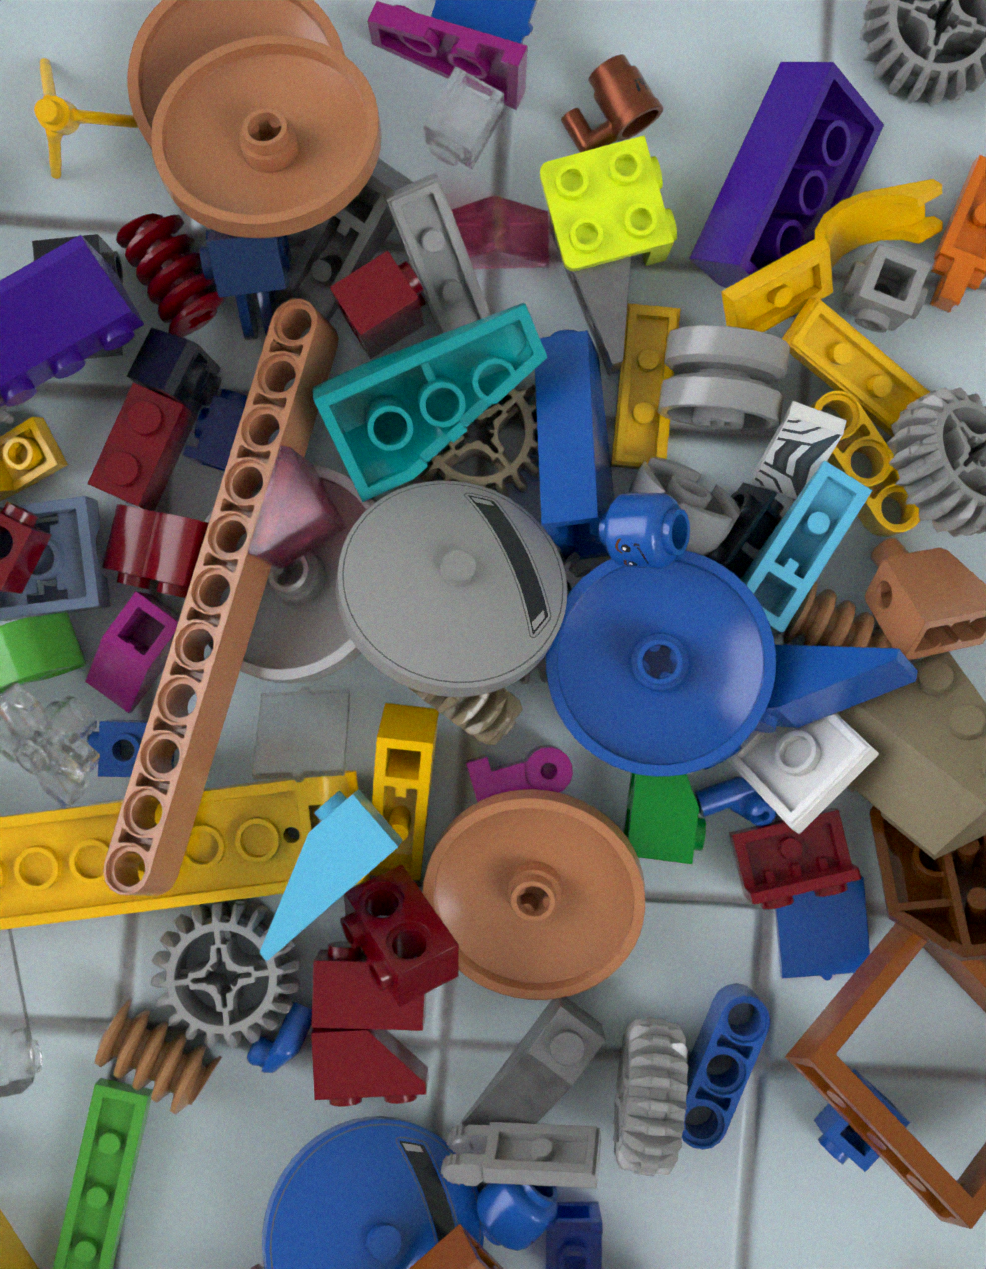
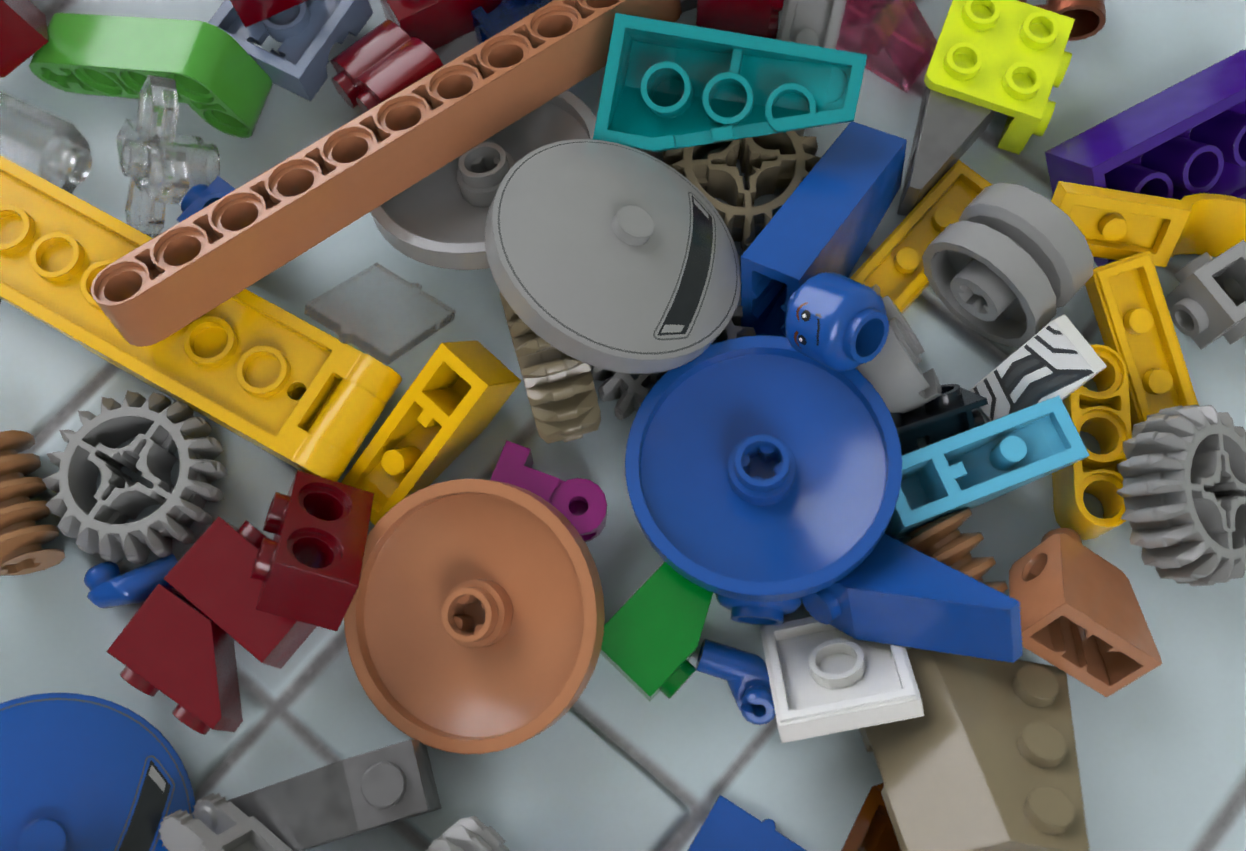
camera: 35 degrees right, 15 degrees down
magenta slope [85,591,180,713] -> none
clear pink slope [248,445,346,569] -> none
medium azure slope [259,789,403,961] -> none
dark red bracket [729,808,861,909] -> none

